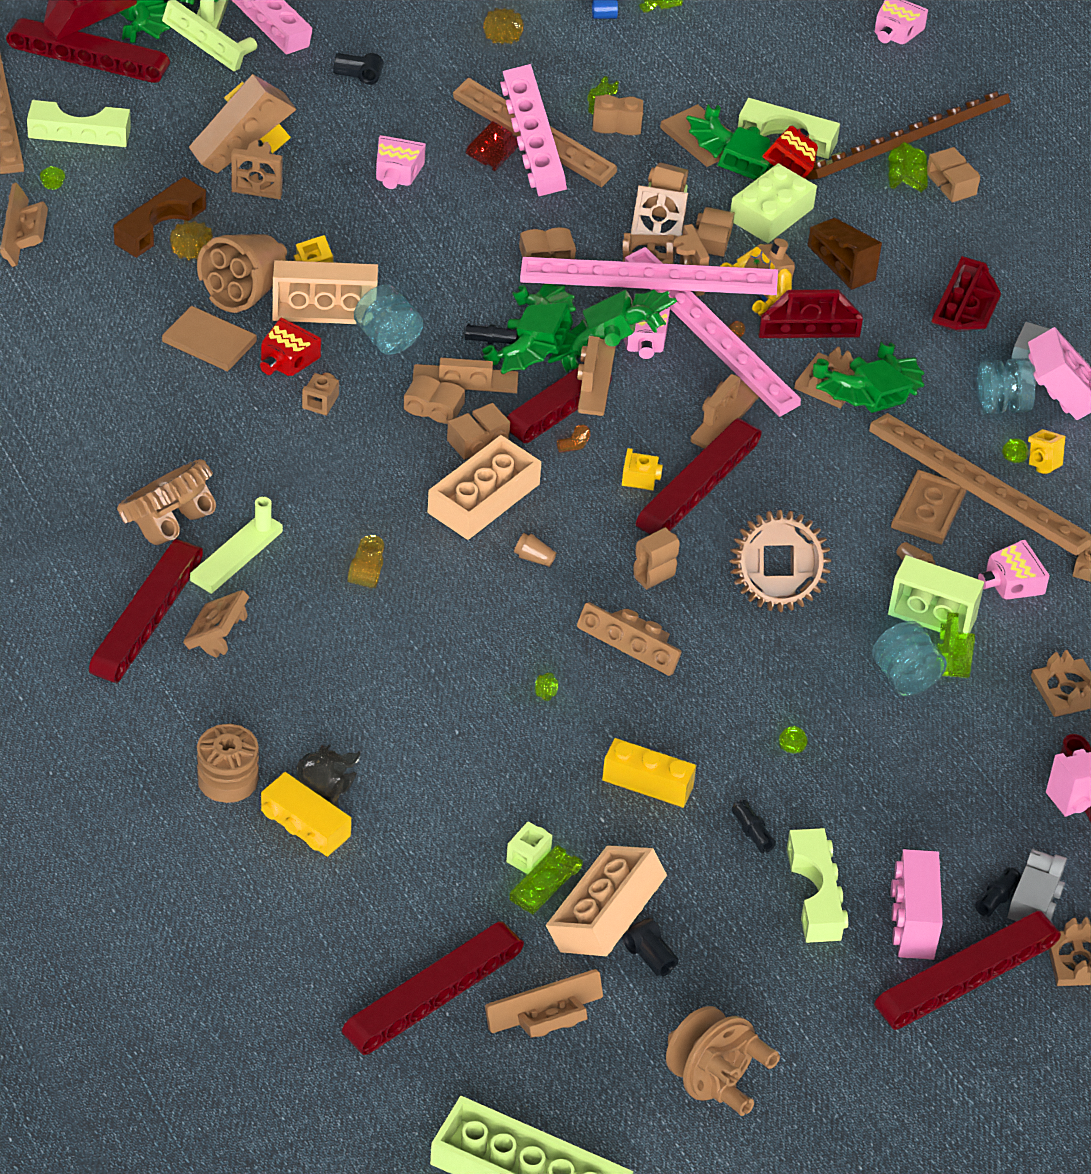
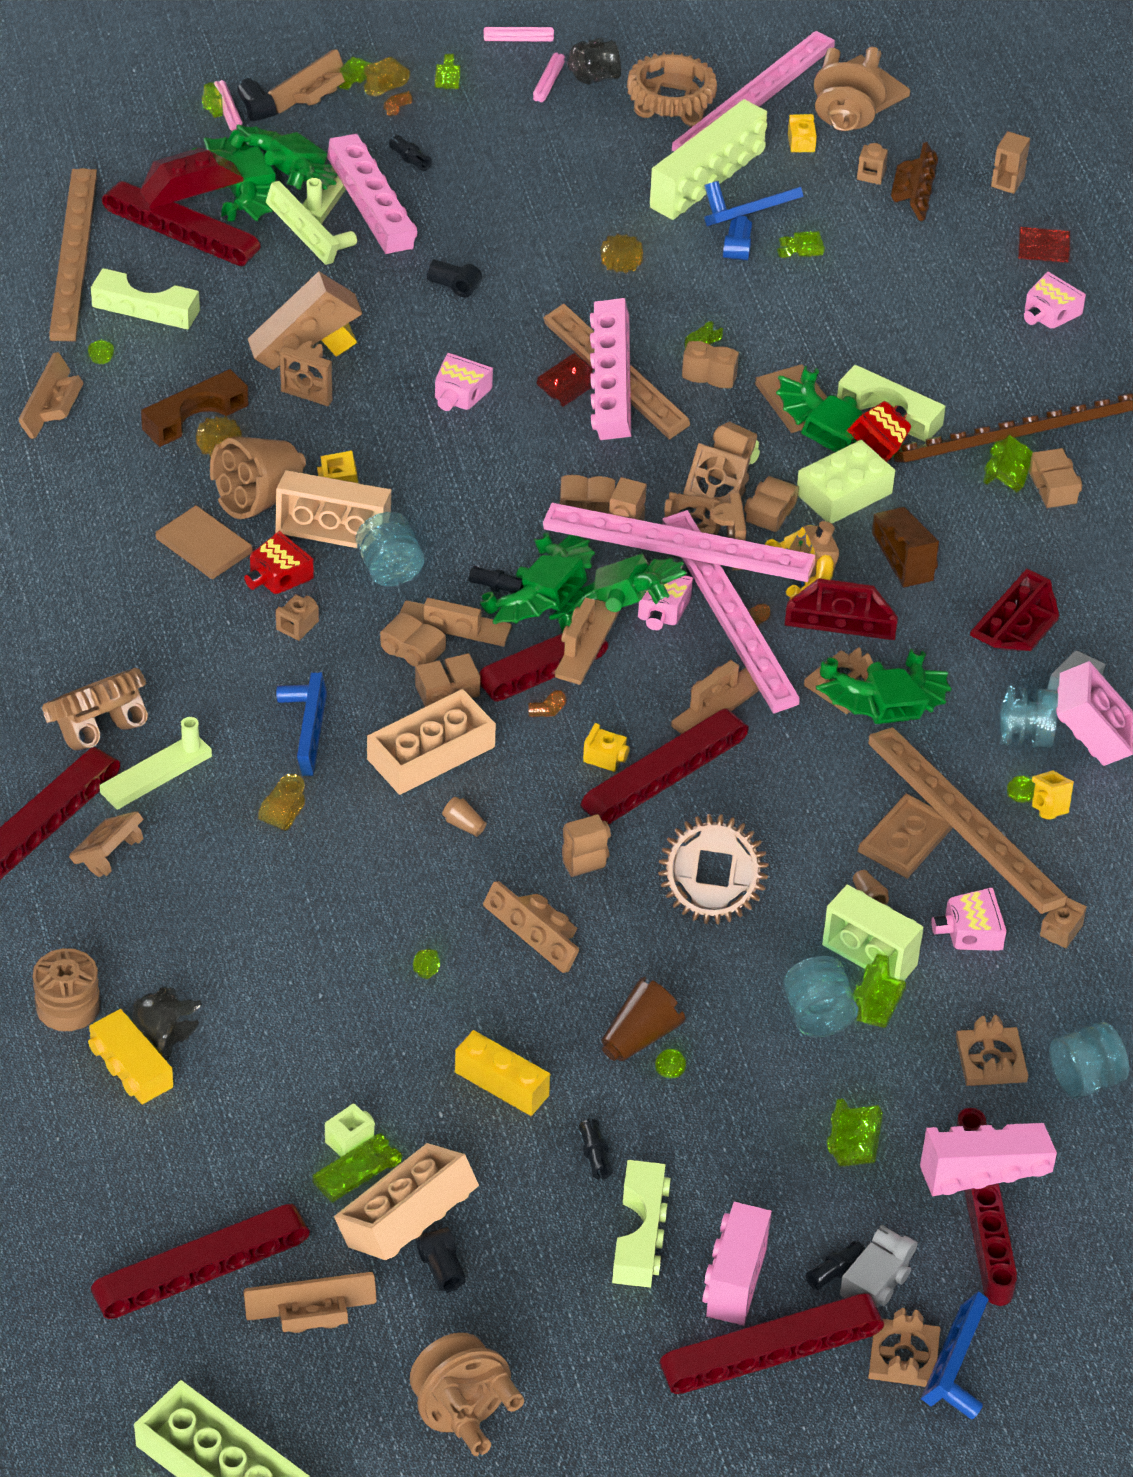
camera: 15 degrees right, 0 degrees up
none -> blue piece [276,672,327,776]
none -> reddish brown cone [601,977,686,1061]
none -> medium nougat piece [609,477,647,521]
none -> clear neon green bracket [827,1098,883,1167]

